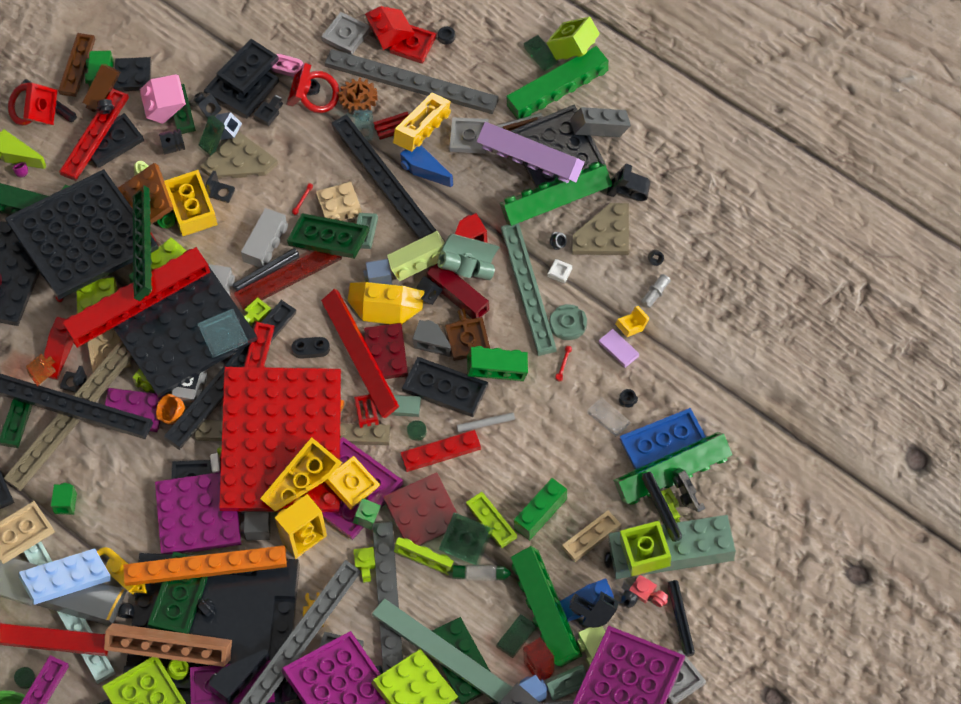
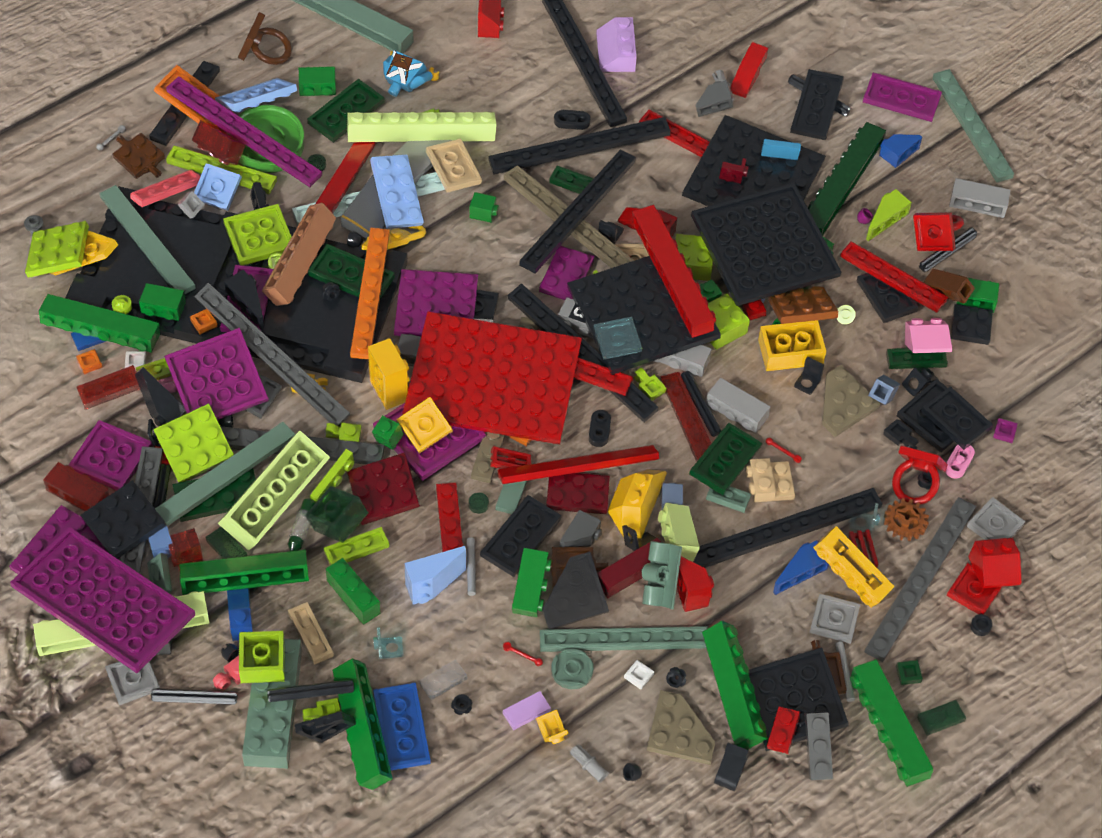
camera: 95 degrees right, 5 degrees down
clear orange brick [26,354,56,386] -> none
reddish brown plate [58,33,96,97] -> none
black plate [96,99,114,114] -> none
dark green plate [132,185,152,301] -> none
orange hair [156,394,185,425] -> none
black piece [159,129,186,155] -> none
clear green tile [199,115,225,156] -> none
yellow wedge [260,437,342,512] -> none
lavender brick [477,122,584,183] -> none
lime brick [546,16,600,60] -> none
black brick [569,591,618,628] -> none
none -> yellowish green brick [218,430,330,550]
none -> clear light blue bracket [373,627,403,659]
none -> light blue slope [404,546,466,605]
none -> black plate [542,552,609,629]
none -> red plate [767,707,800,754]
none -> dark green plate [896,660,923,685]
none -> magenta plate [993,418,1018,443]

